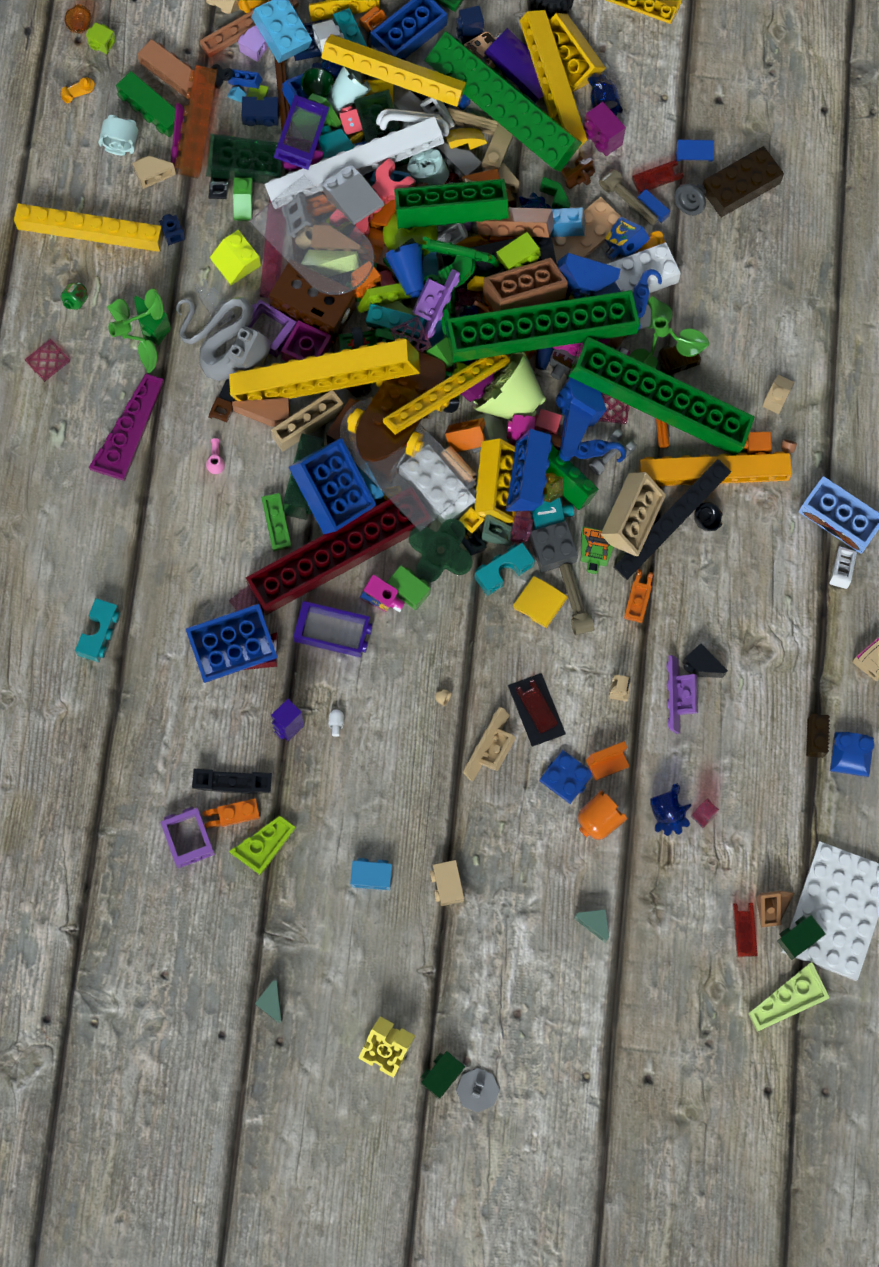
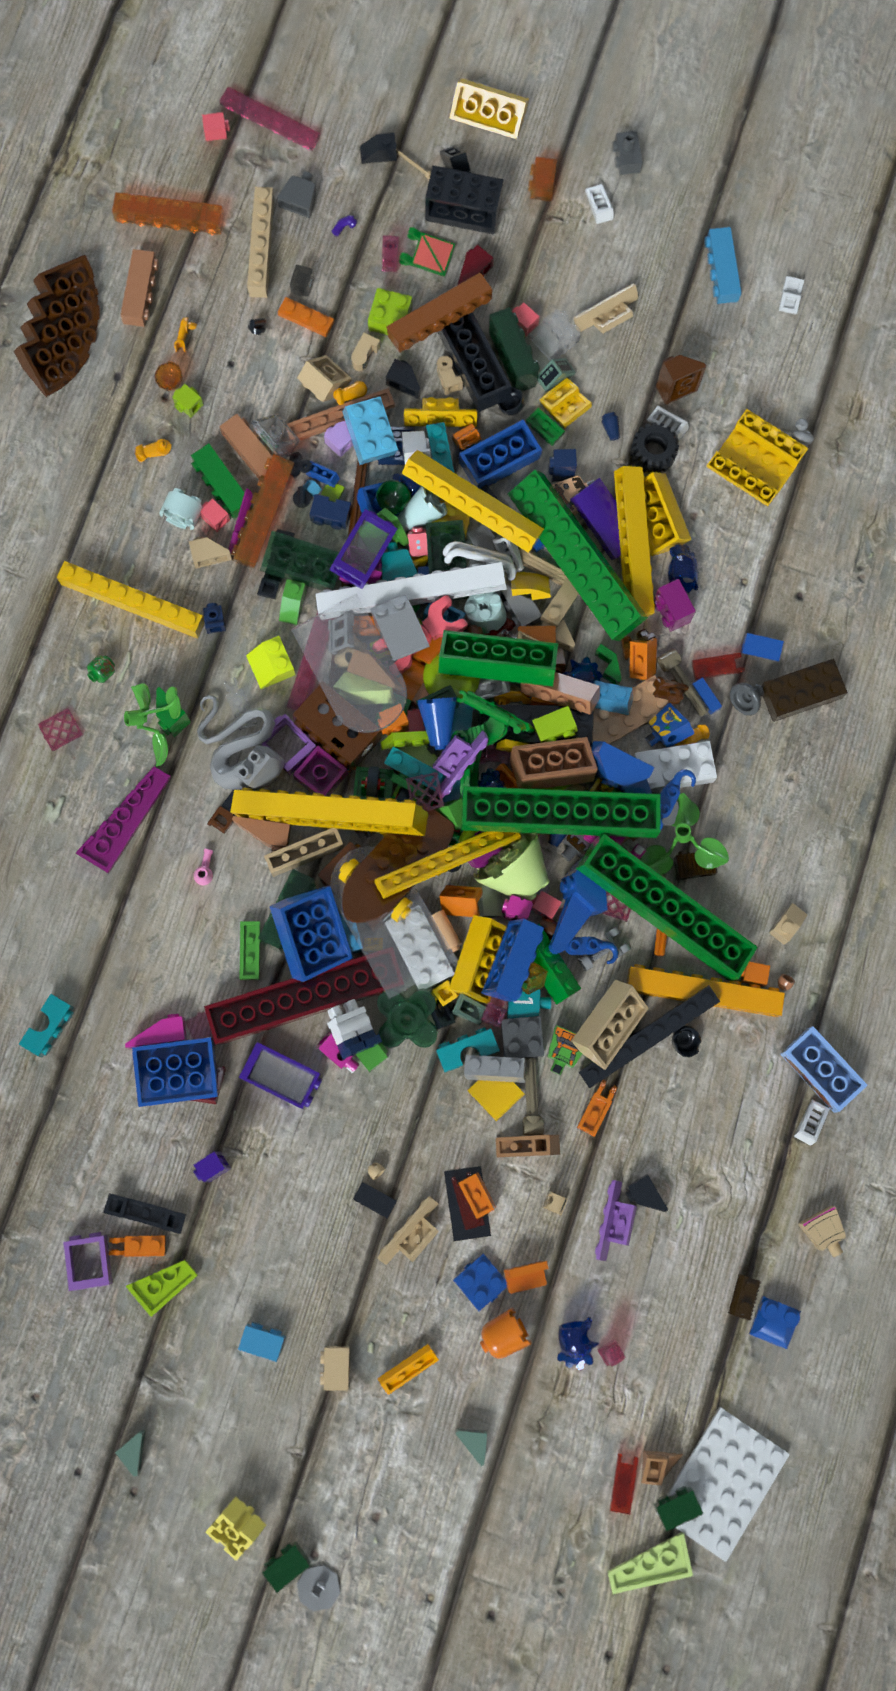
camera: 10 degrees right, 5 degrees up
white cylinder [328,709,344,737] -> none
none -> dark pink slope [125,1014,187,1049]
none -> coral brick [200,499,230,532]
none -> clear slope [251,414,300,459]
none -> black plate [293,486,311,508]
none -> white hips [327,999,382,1060]
none -> black tile [353,1182,397,1219]
none -> light orange plate [377,1344,439,1395]
none -> orange panel [459,1172,496,1219]
none -> light grey brick [464,1055,527,1083]
none -> medium nougat slope [496,1135,560,1158]
none -> orange panel [630,638,657,680]
none -> reddish brown hips [653,676,689,704]

